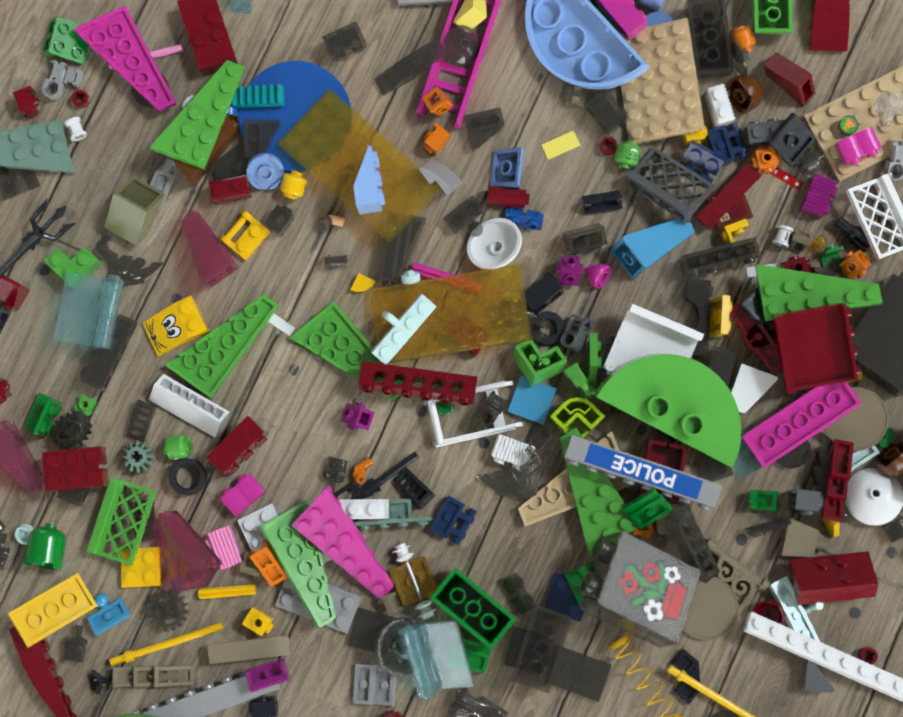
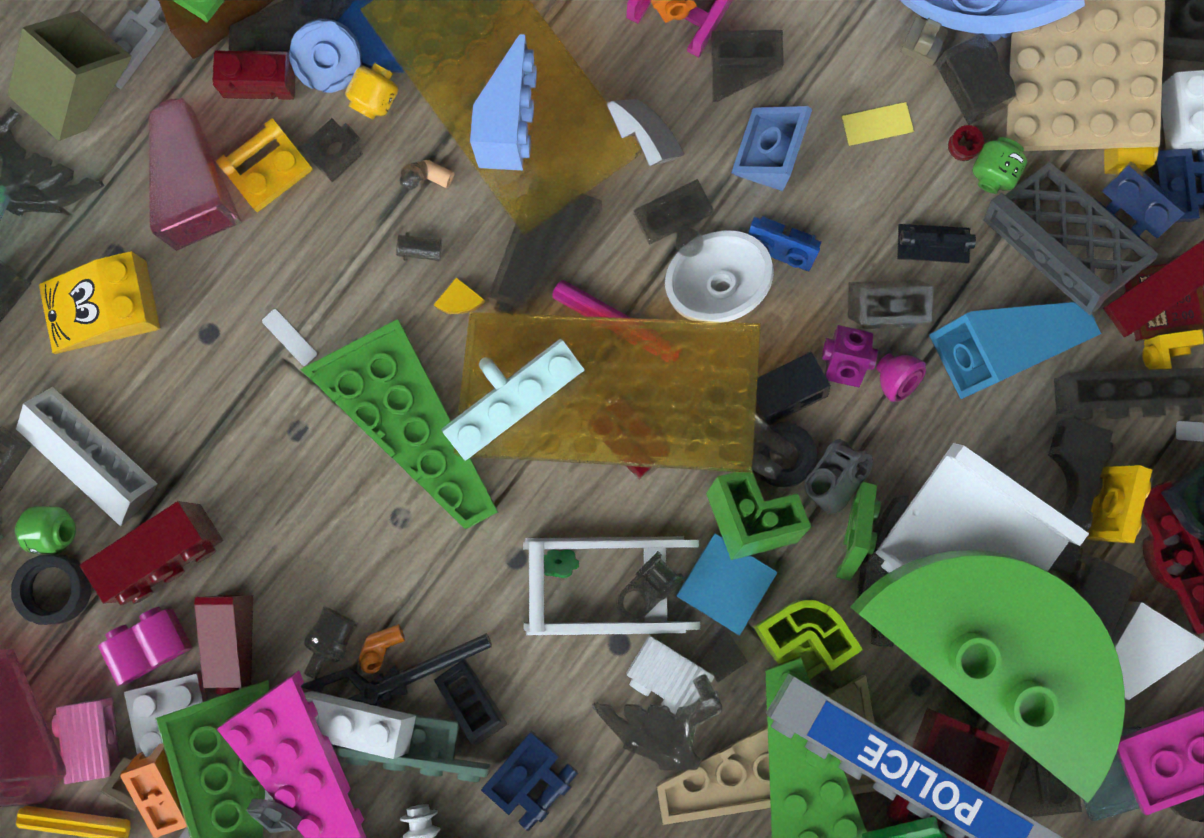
camera: 10 degrees right, 0 degrees up
bright green wing [165,294,279,399] -> none
magenta brick [340,402,375,431] -> none
dark red brick [358,361,477,406] -> none
light aqua tile [401,270,421,284] -> none
orange brick [422,123,451,155] -> none
dark red brick [487,186,530,209] -> none
bright green animal [564,363,597,400] -> none
none -> slope [194,595,253,695]
none -> dark grey tile [246,799,302,833]

